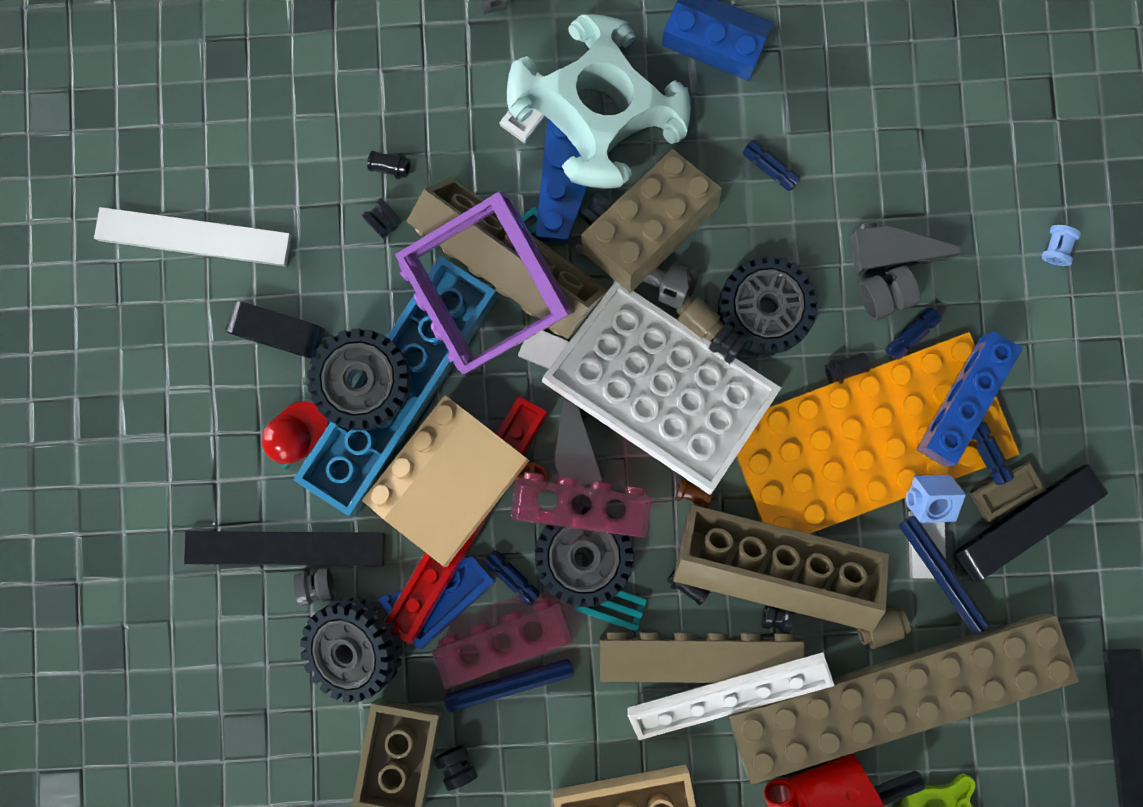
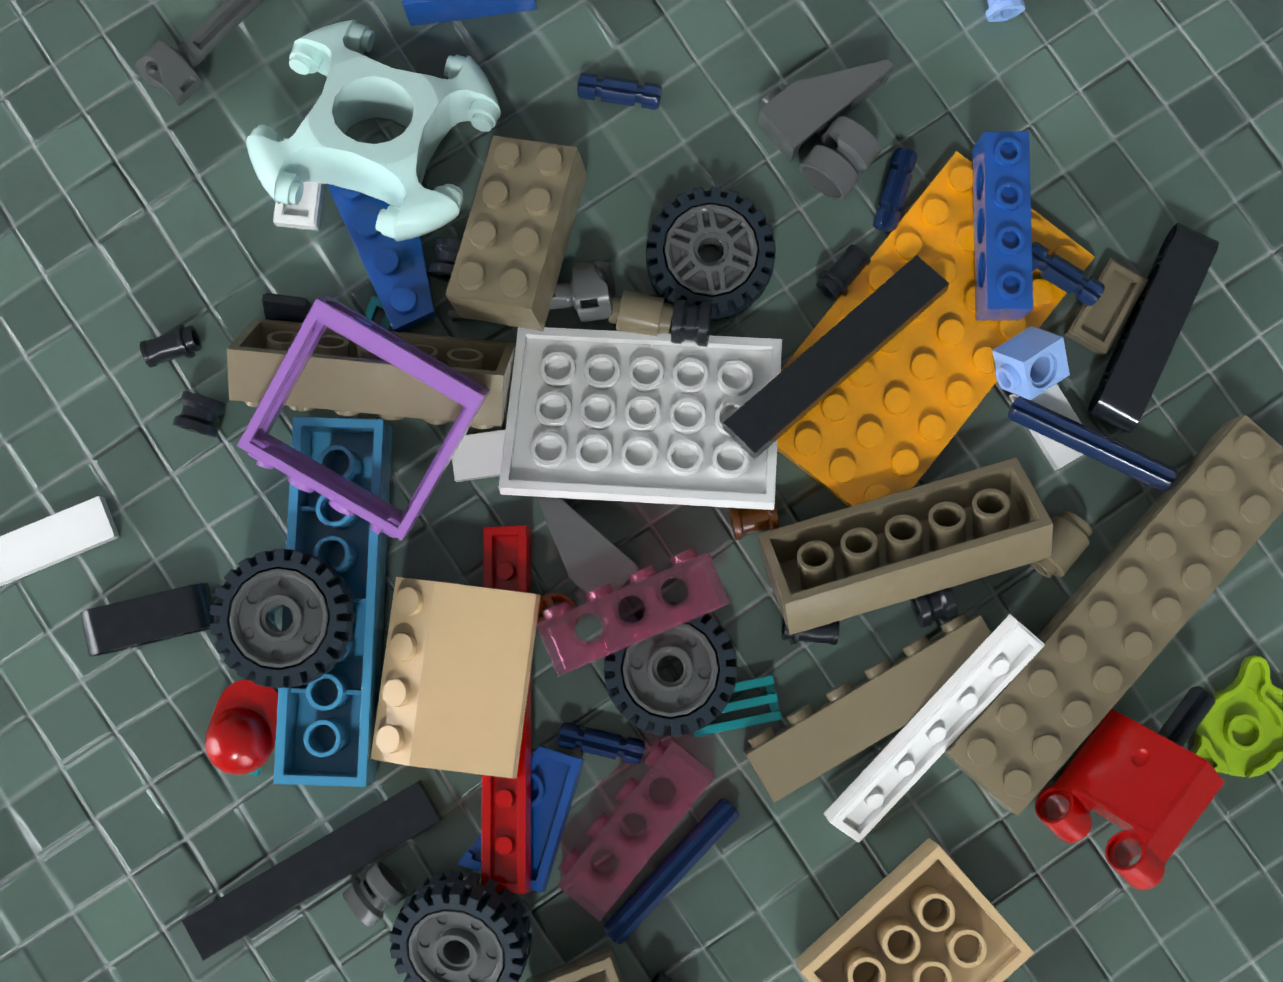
camera: 35 degrees left, 0 degrees up
none -> black slope [262,293,313,323]
none -> black tile [723,255,949,460]

